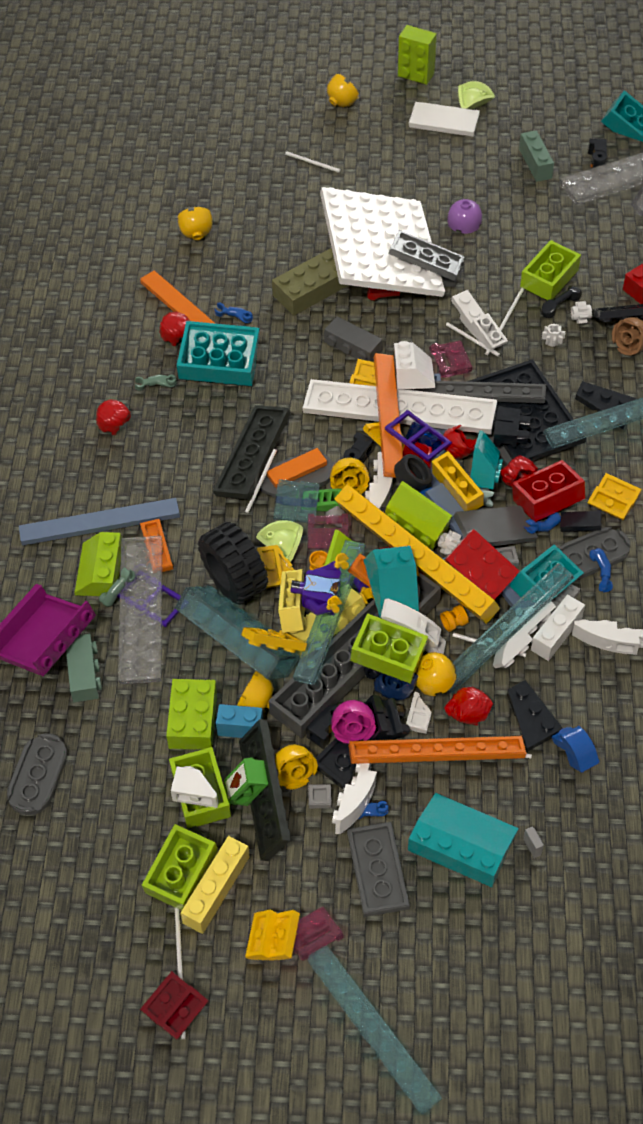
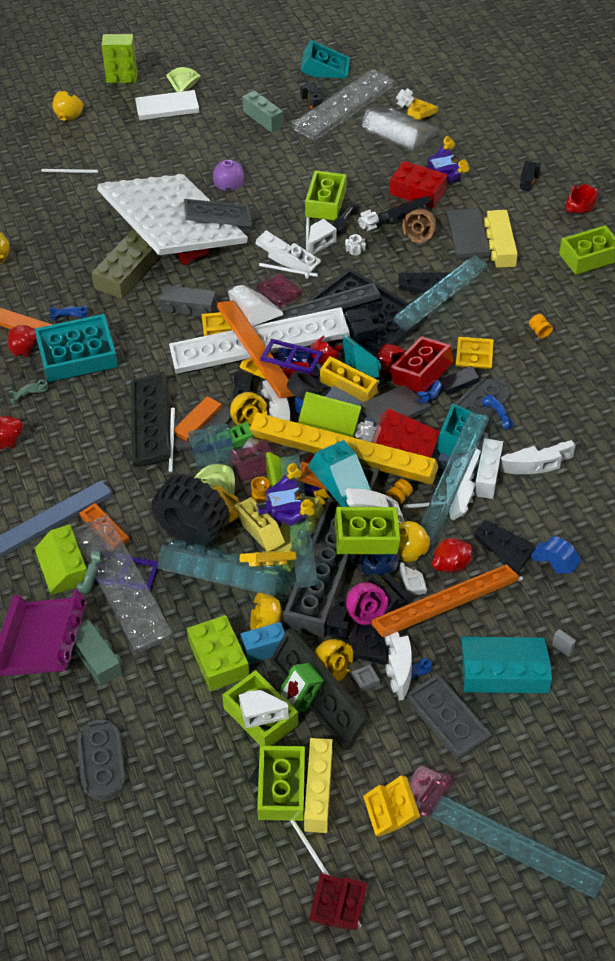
camera: 25 degrees left, 5 degrees down
none -> white slope [309,219,336,255]

